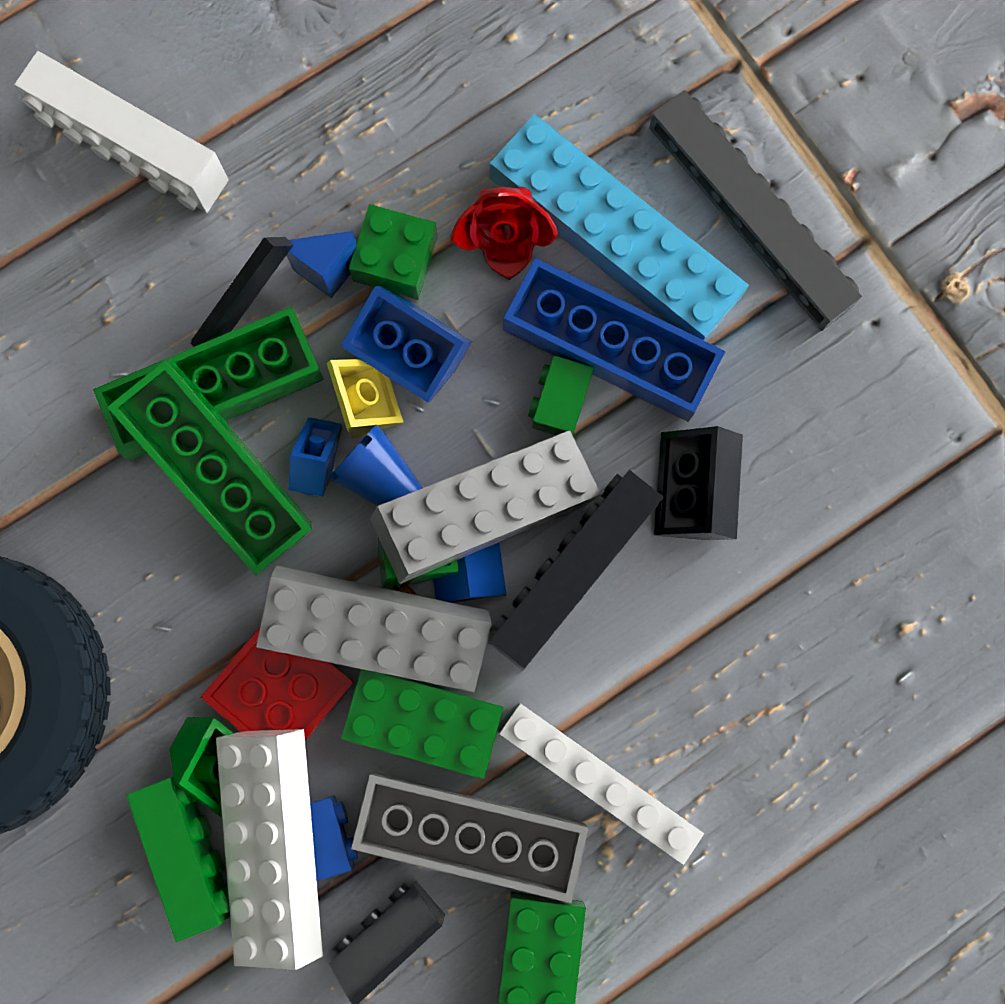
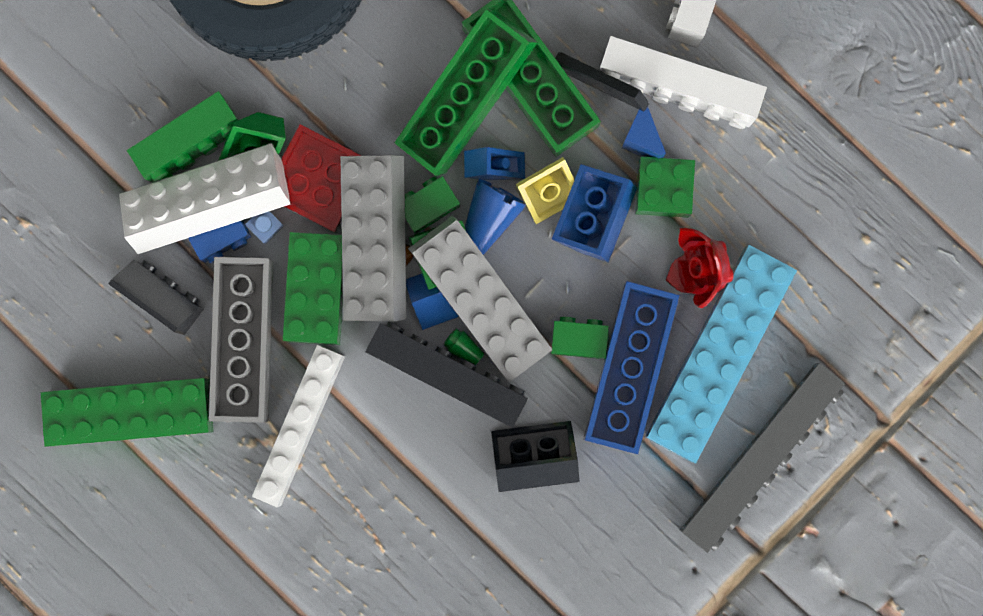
camera: 85 degrees right, 5 degrees up
none -> light blue plate [245,211,284,244]
none -> green brick [404,176,461,234]
none -> green cone [443,328,484,365]
none -> white brick [600,36,767,129]

